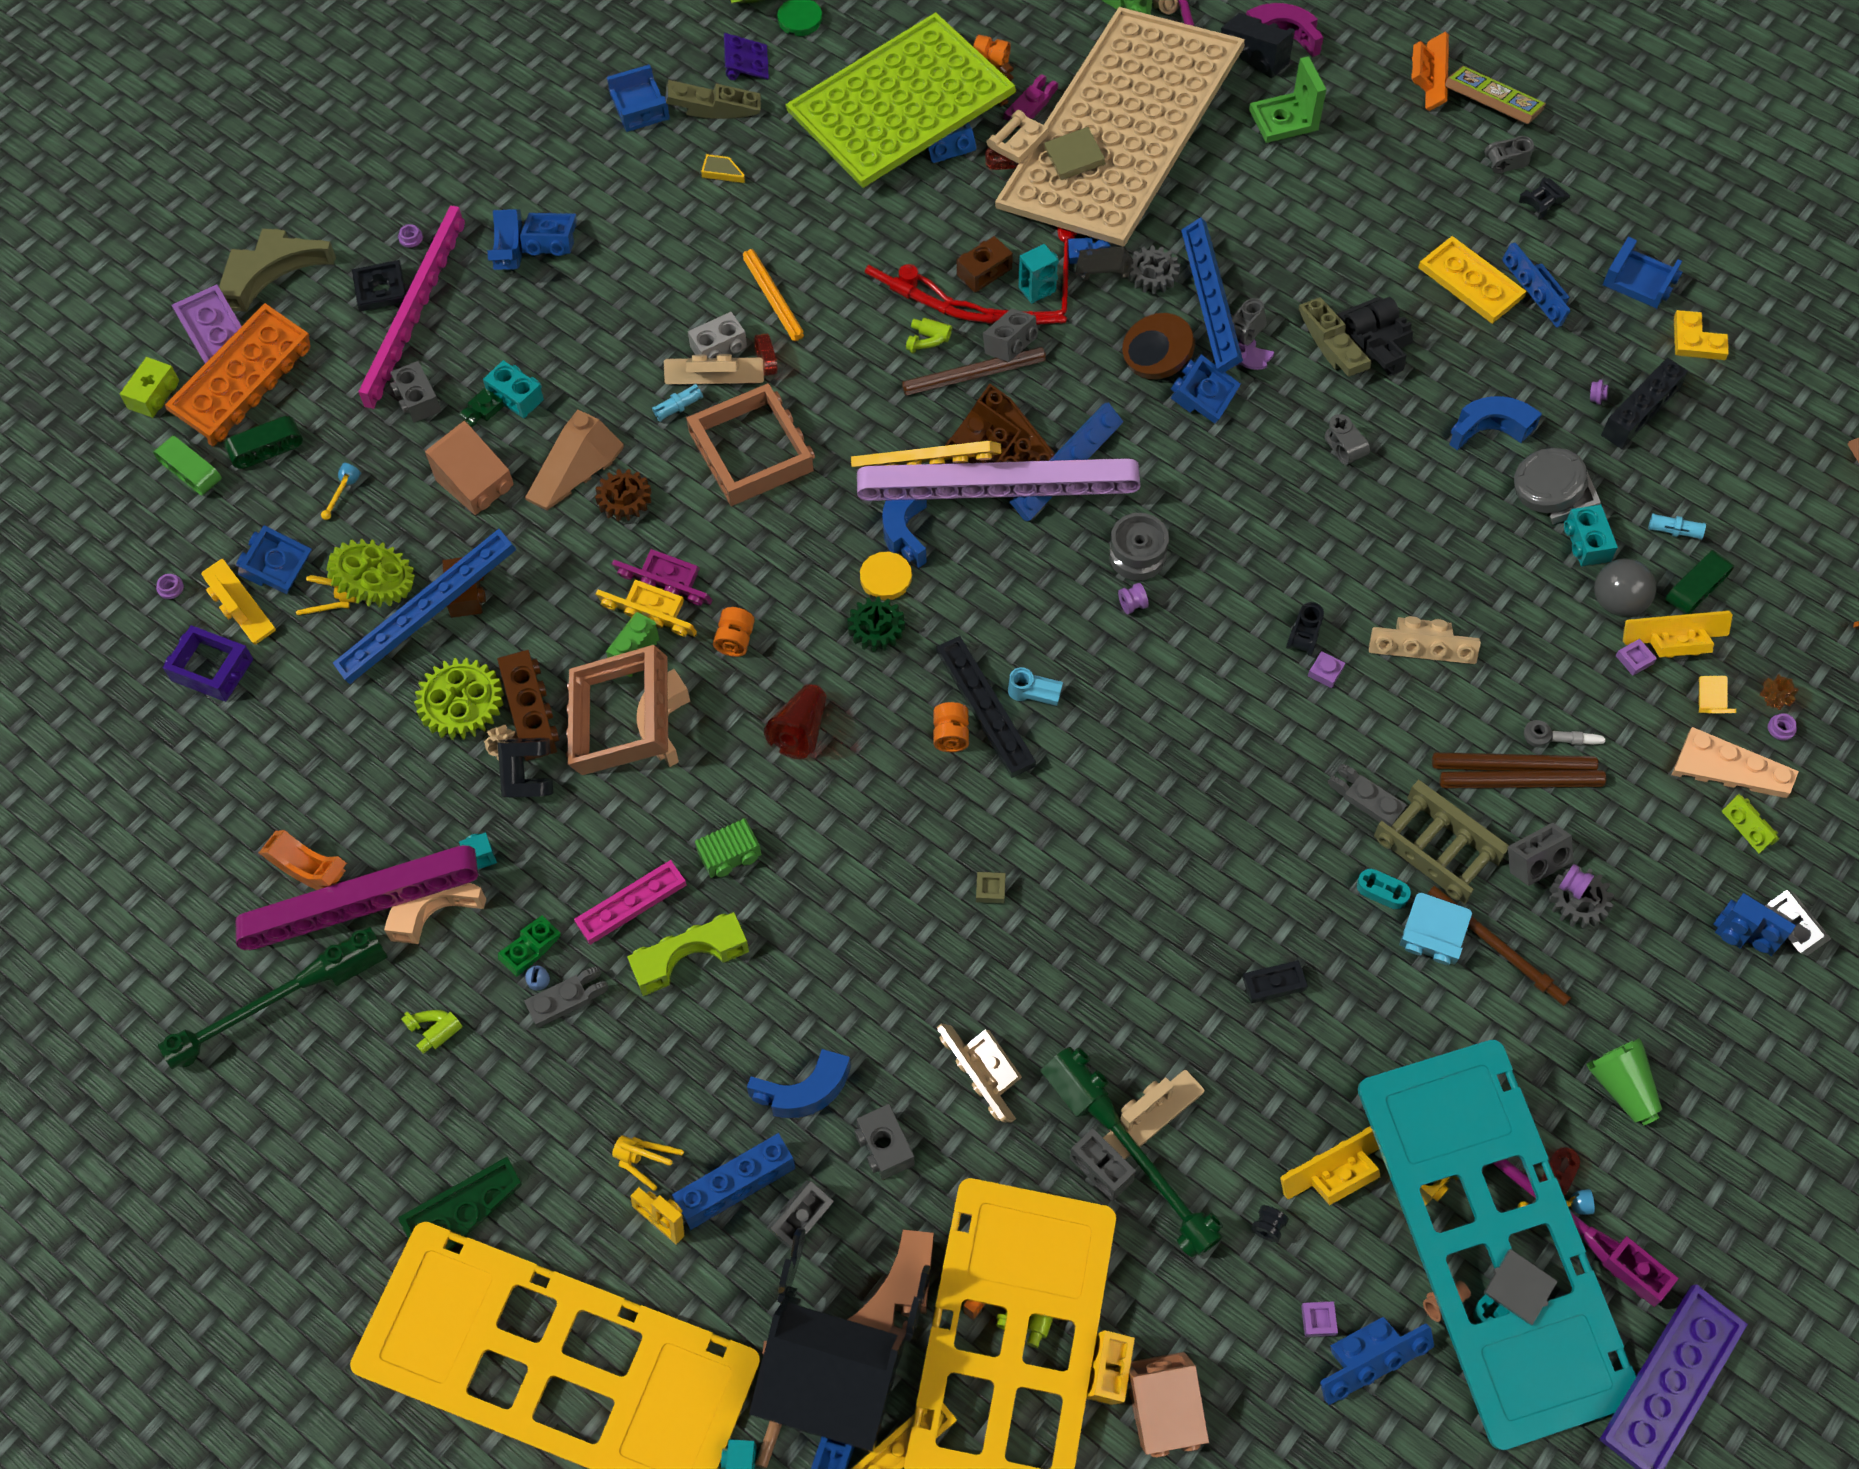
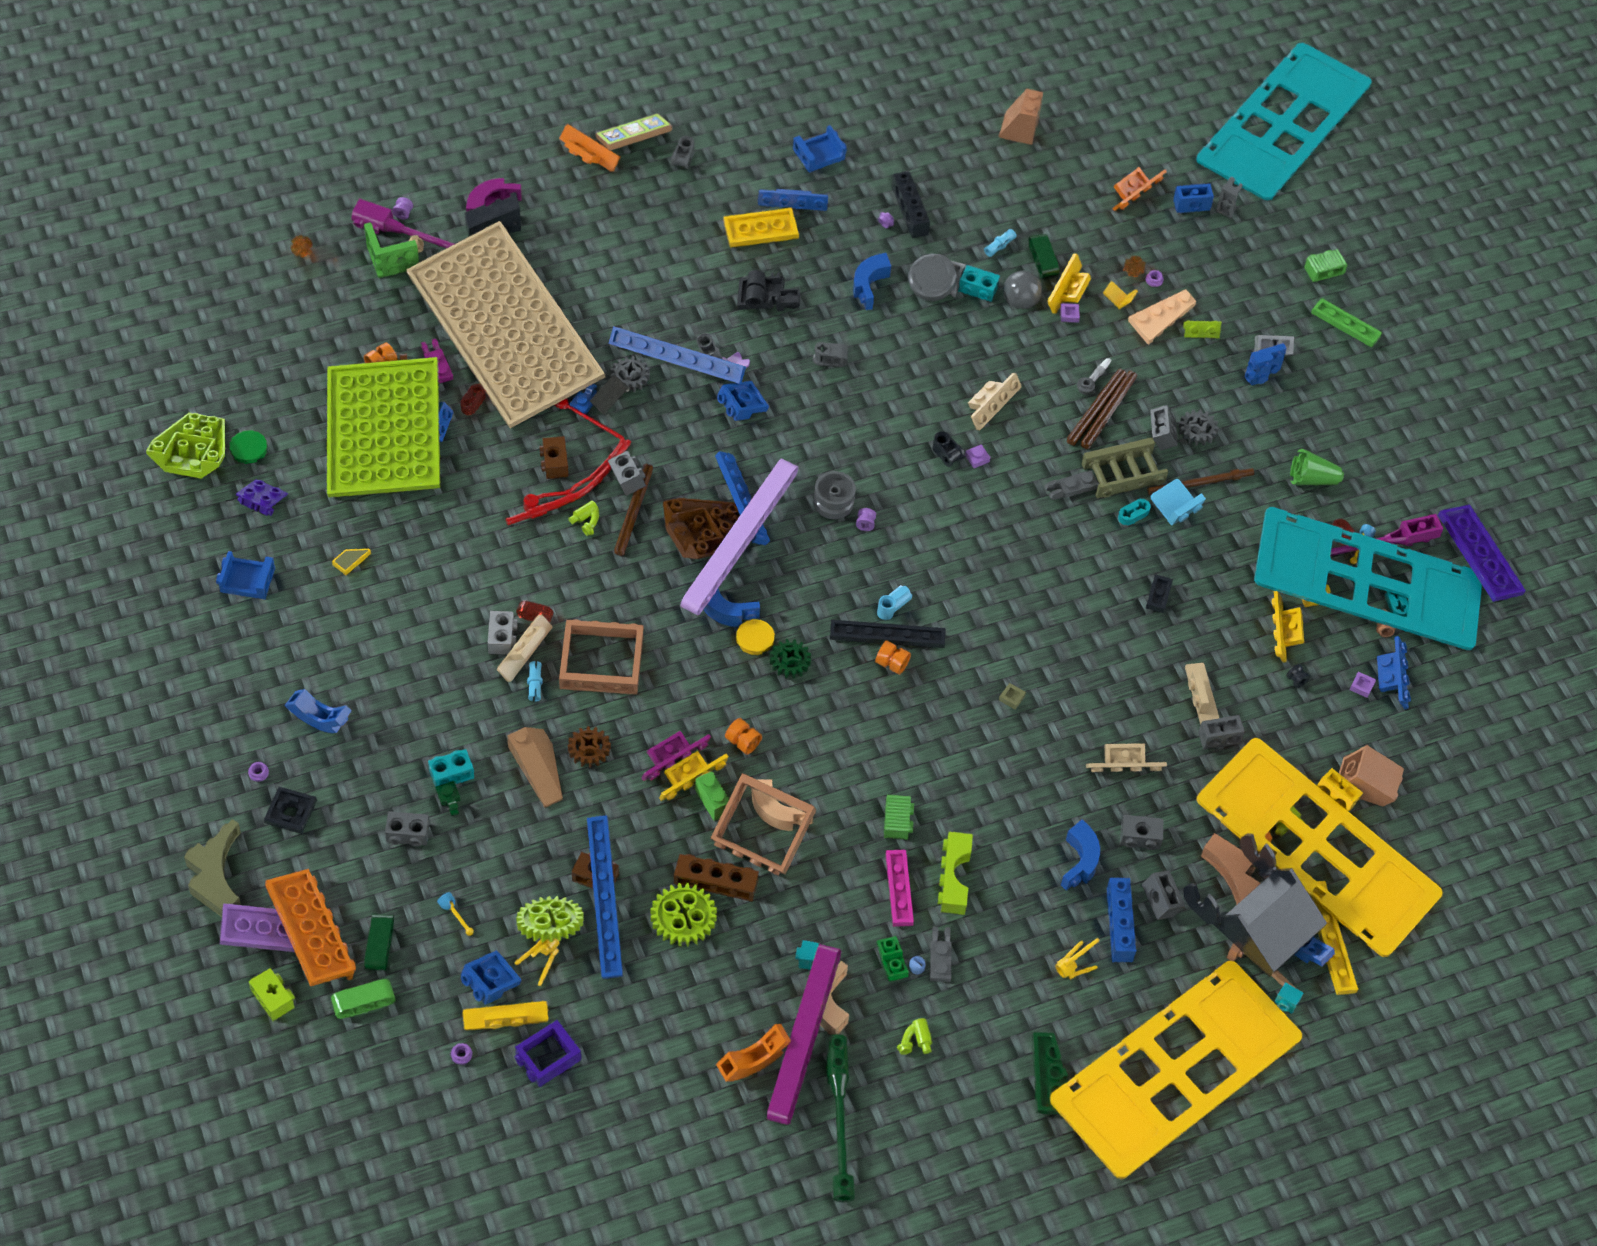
camera: 65 degrees left, 5 degrees down
dark pink plate [358,205,465,409] -> none
nougat slope [425,421,514,516] -> none
tan gear [484,725,518,761] -> none
black connector [497,738,554,798] -> none
blue plate [520,213,577,256] -> none
yellow plate [631,1187,685,1245] -> none
olive slope [666,80,761,119] -> none
light orange axle [743,249,804,341] -> none
clear red cone [764,684,827,759] -> none
yellow plate [851,441,1001,468] -> none
tan plate [987,110,1049,164] -> none
teal brick [1019,244,1059,304] -> none
dark green bar [1040,1047,1223,1257] -> none
olive tile [1044,127,1105,180] -> none
reddish brown piece [1122,313,1195,379] -> none
bright green bracket [1249,56,1327,143] -> none
olive slope [1299,297,1371,377] -> none
dark grey piece [1484,1249,1557,1325] -> none
black piece [1519,177,1570,220] -> none
medium lavender wheel [1559,864,1594,900] -> none
yellow plate [1674,310,1728,360] -> none

